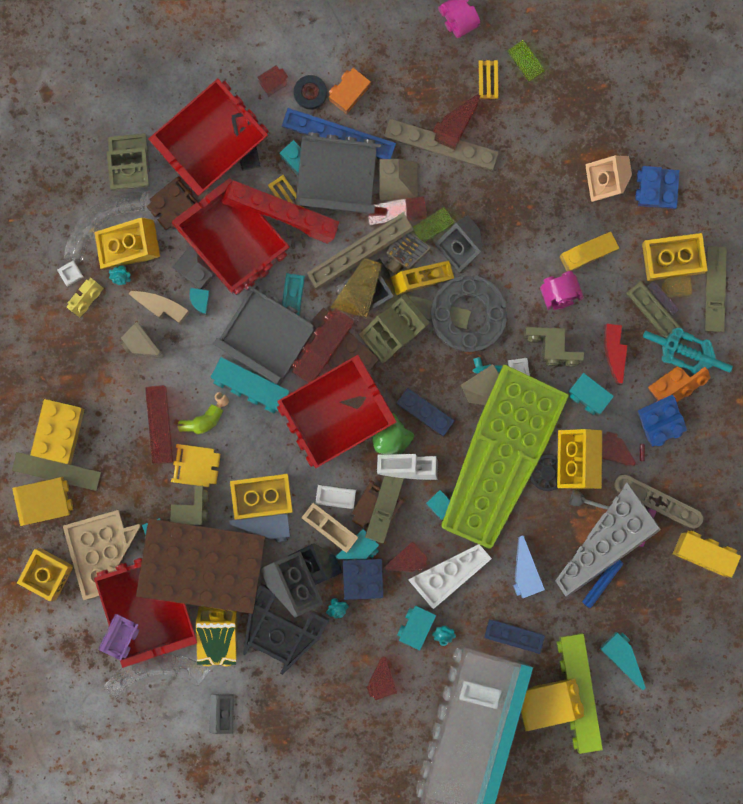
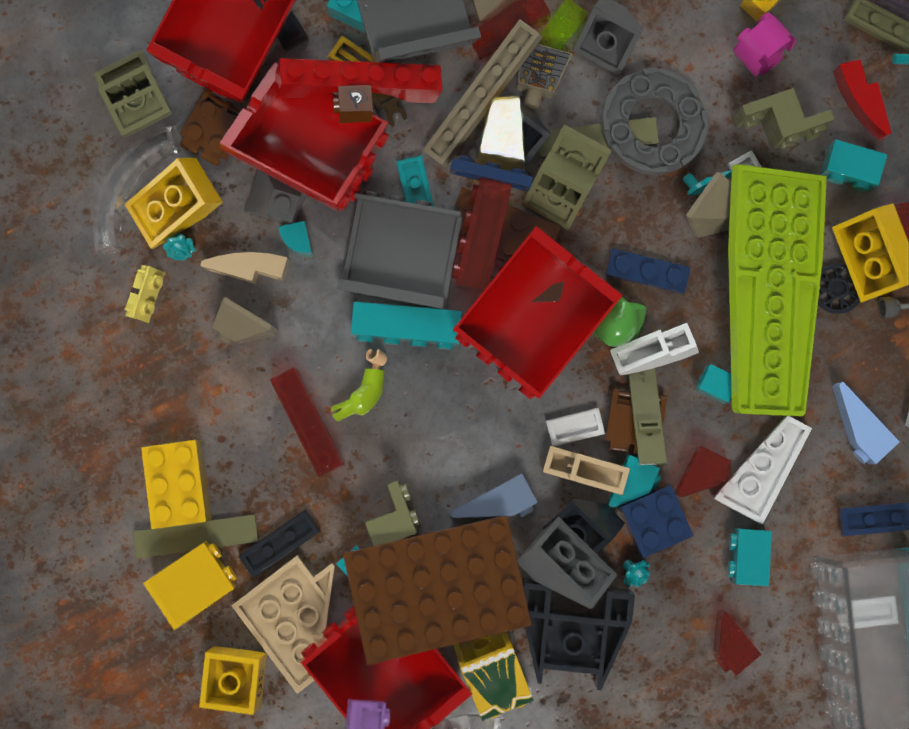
camera: 20 degrees left, 0 degrees up
white tile [57,260,84,287] -> none
yellow plate [171,444,221,487] -> none
yellow brick [230,474,293,520] -> none
yellow slope [391,260,454,295] -> none
teal plant [432,626,456,646] -> none
none -> black tile [238,509,321,578]
none -> reddish brown brick [333,85,373,123]
none -> dark blue plate [450,156,533,192]

